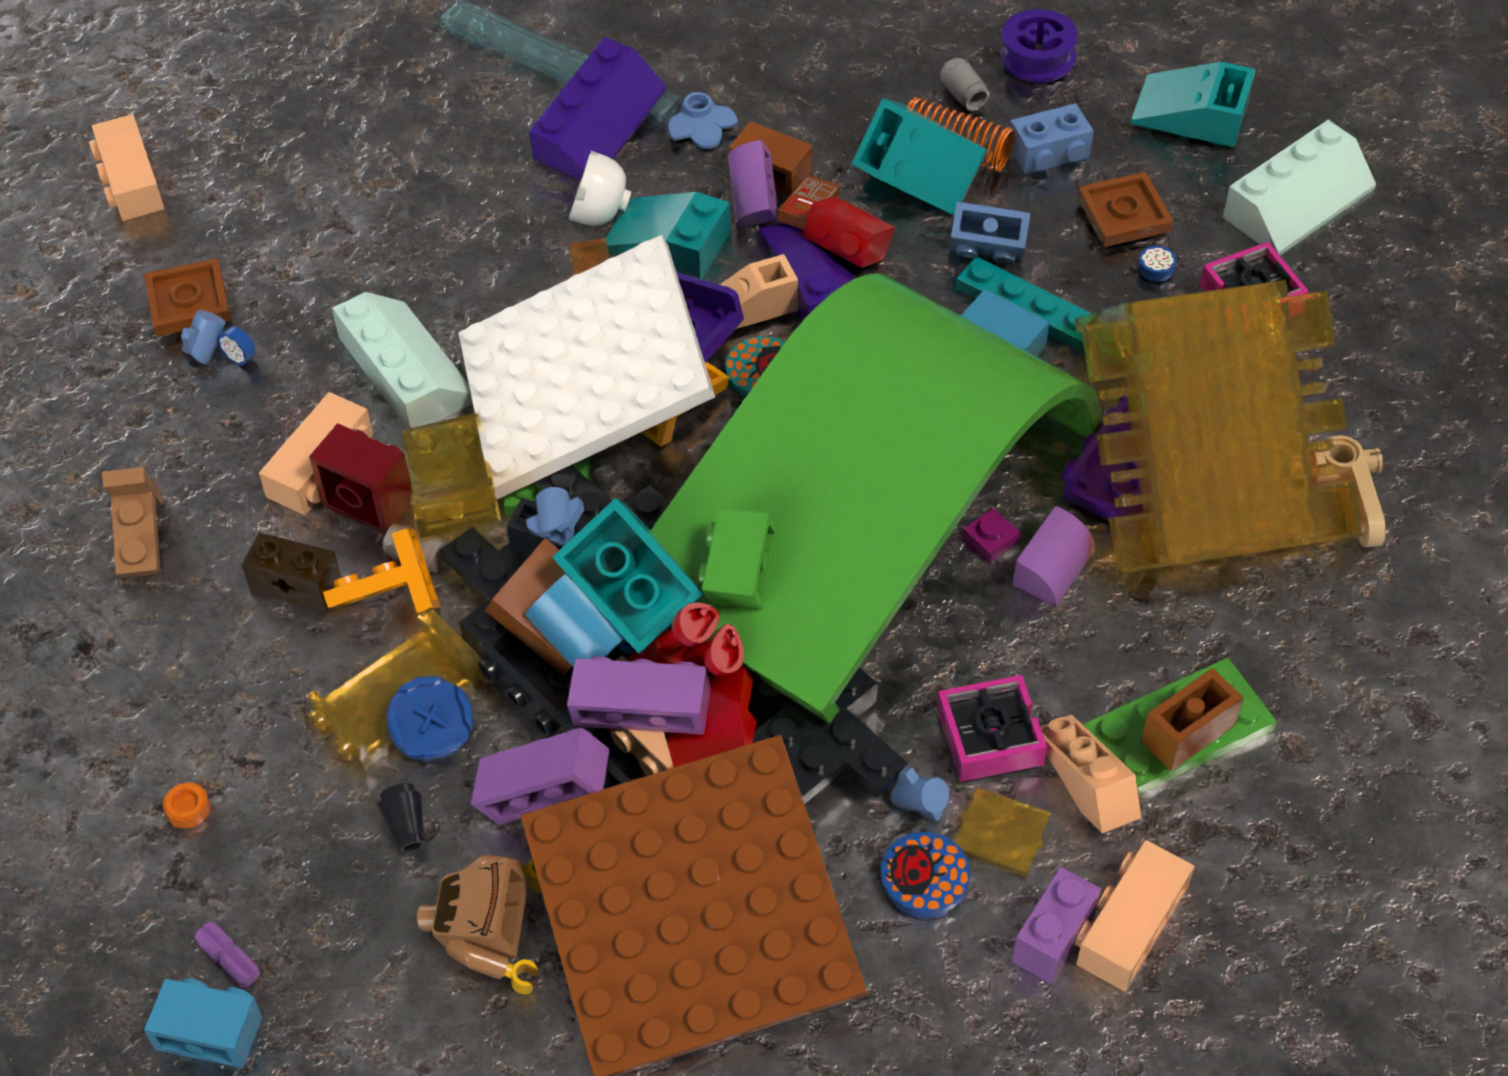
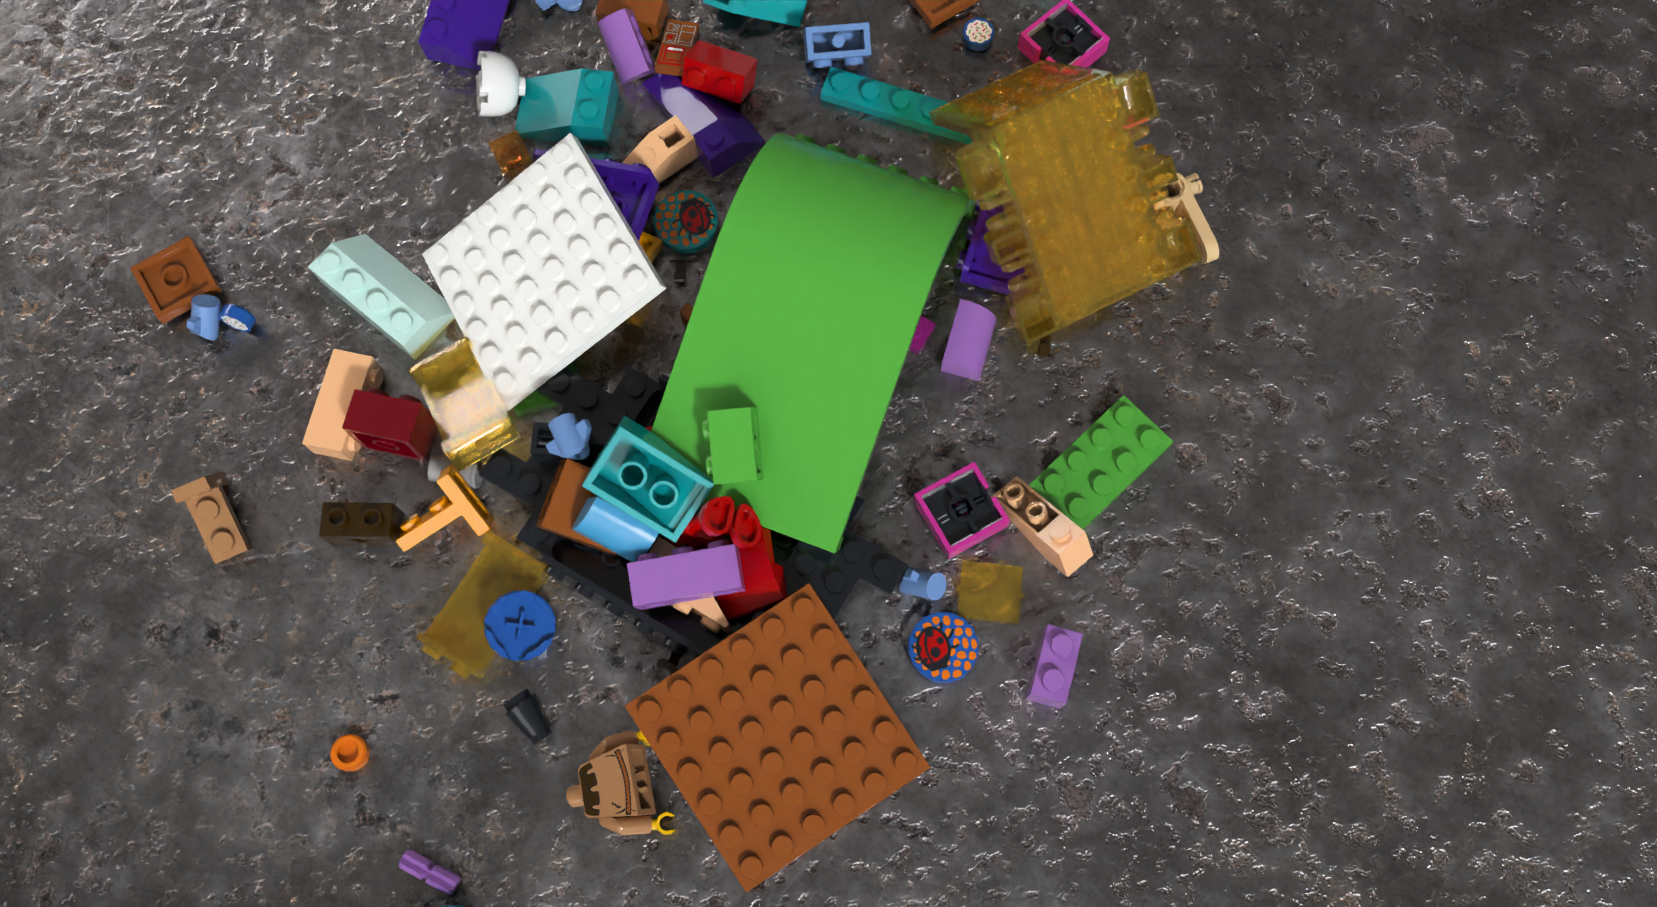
camera: 15 degrees left, 20 degrees up
light nougat brick [89,114,165,221] -> none
medium lavender brick [471,727,609,825] -> none
dark azure brick [961,289,1049,357] -> none
light nougat brick [1075,840,1195,992] -> none
dark orange brick [1141,668,1244,771] -> none

